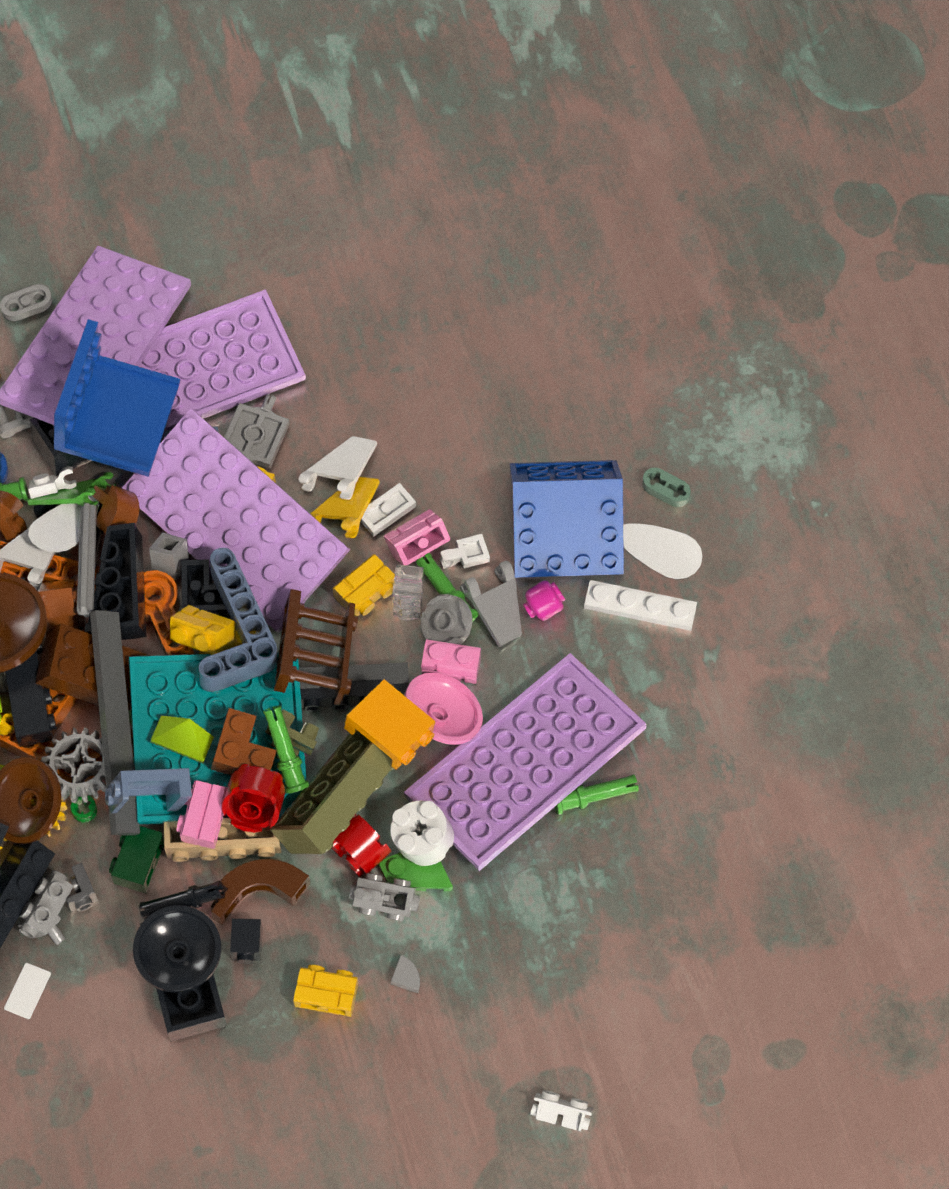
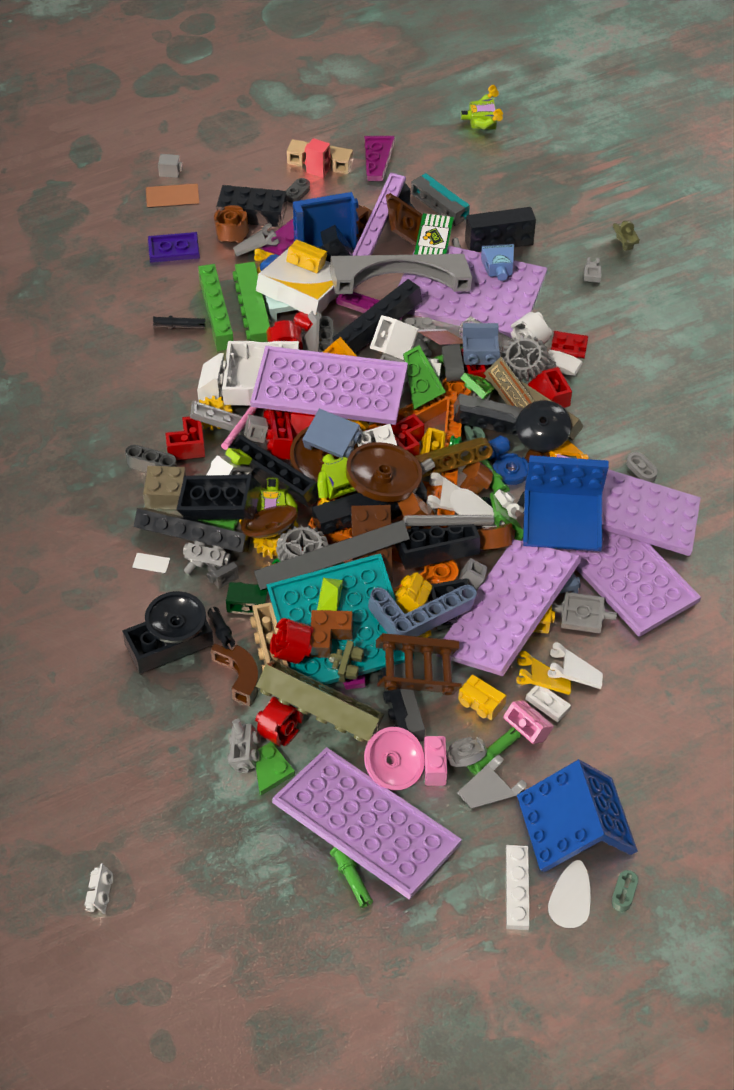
camera: 80 degrees right, 15 degrees down
sand blue panel [105,768,192,813] -> none
bright pink brick [176,780,229,849] -> none
black brick [230,919,263,964] -> none
bright green pin [263,705,309,794] -> none
yellow brick [293,965,358,1017] -> none
light orange panel [344,679,436,770] -> none
white brick [391,800,454,866] -> none
light grey tile [391,955,420,993] -> none
clear brick [392,564,424,621] -> none
white plate [439,534,490,569] -> none
dark pink head [523,580,565,621] -> none

